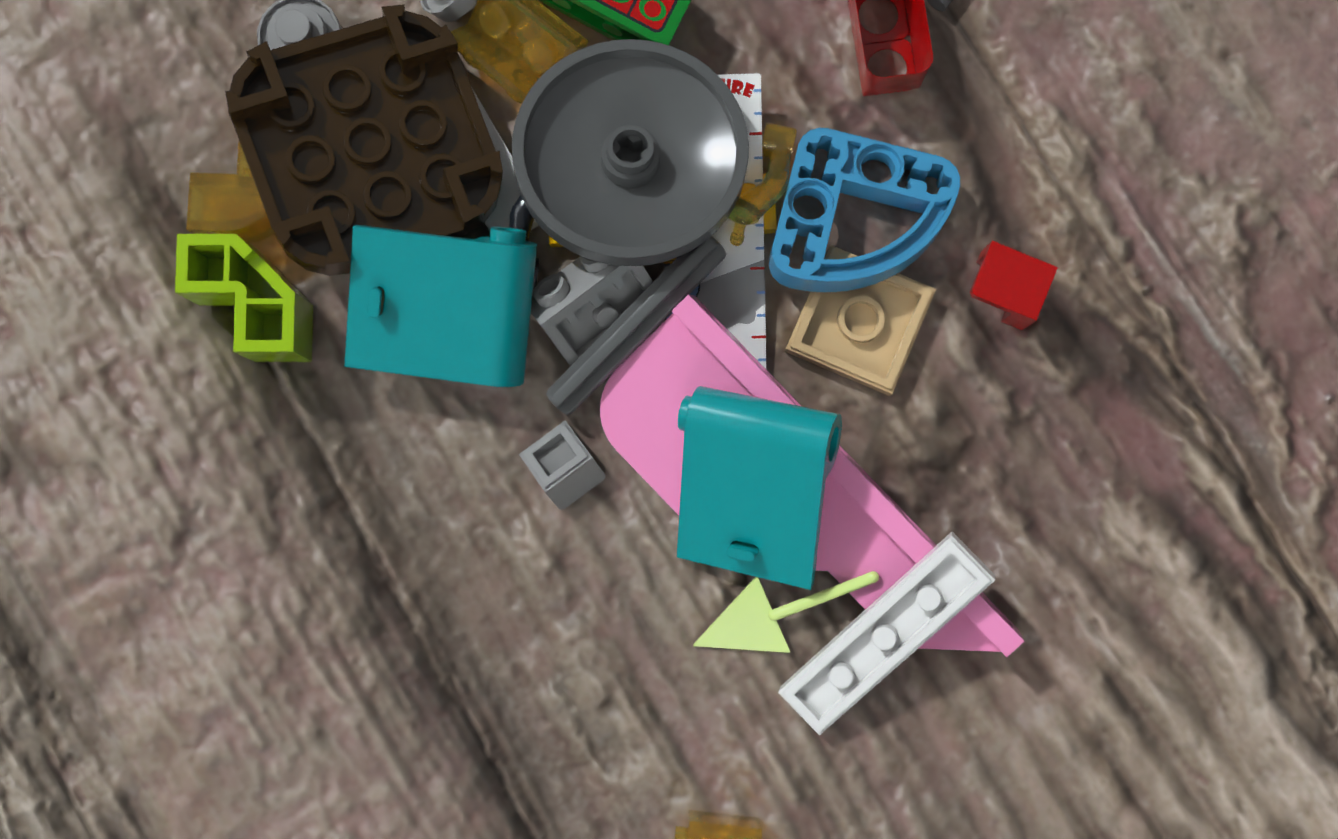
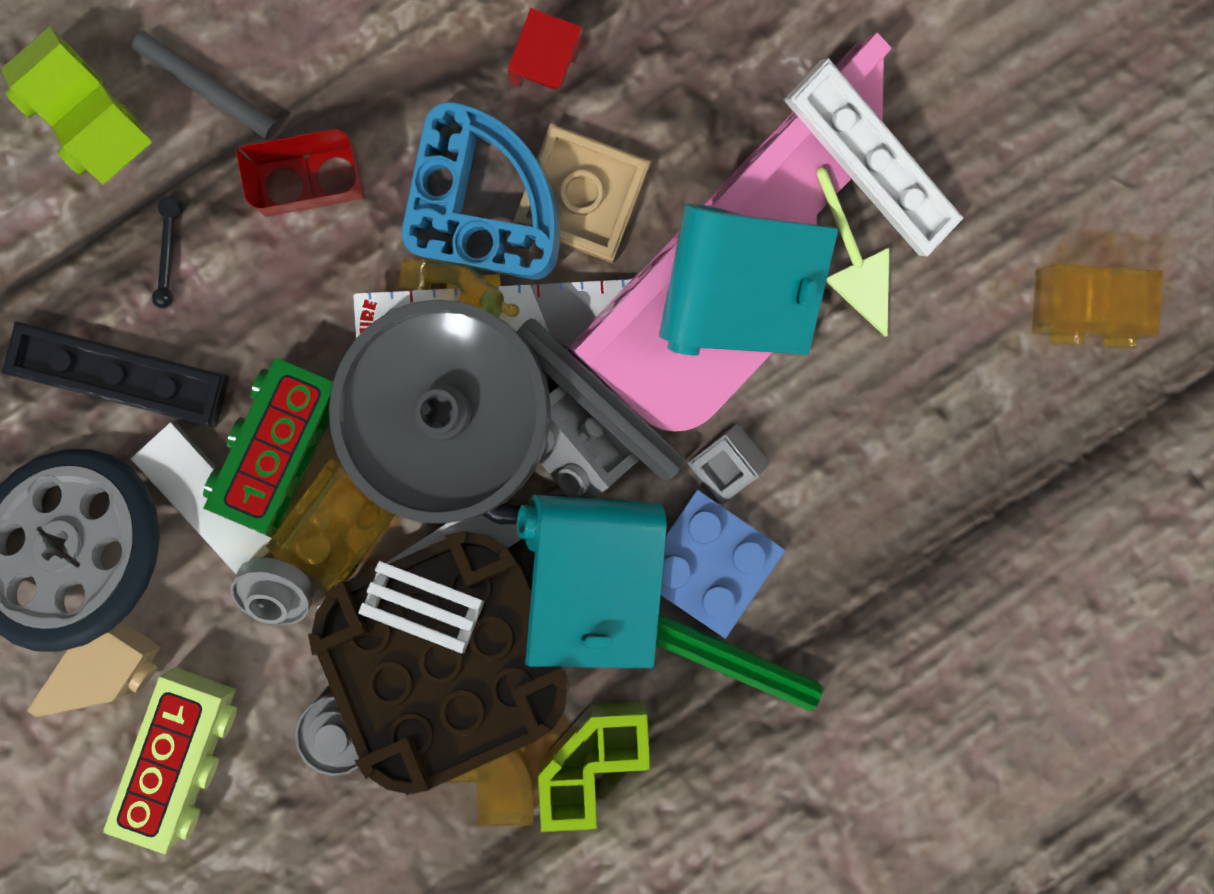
camera: 100 degrees left, 5 degrees up
none -> white tile [358,561,484,653]
none -> green axle [656,614,823,711]
none -> medium blue plate [661,489,786,639]

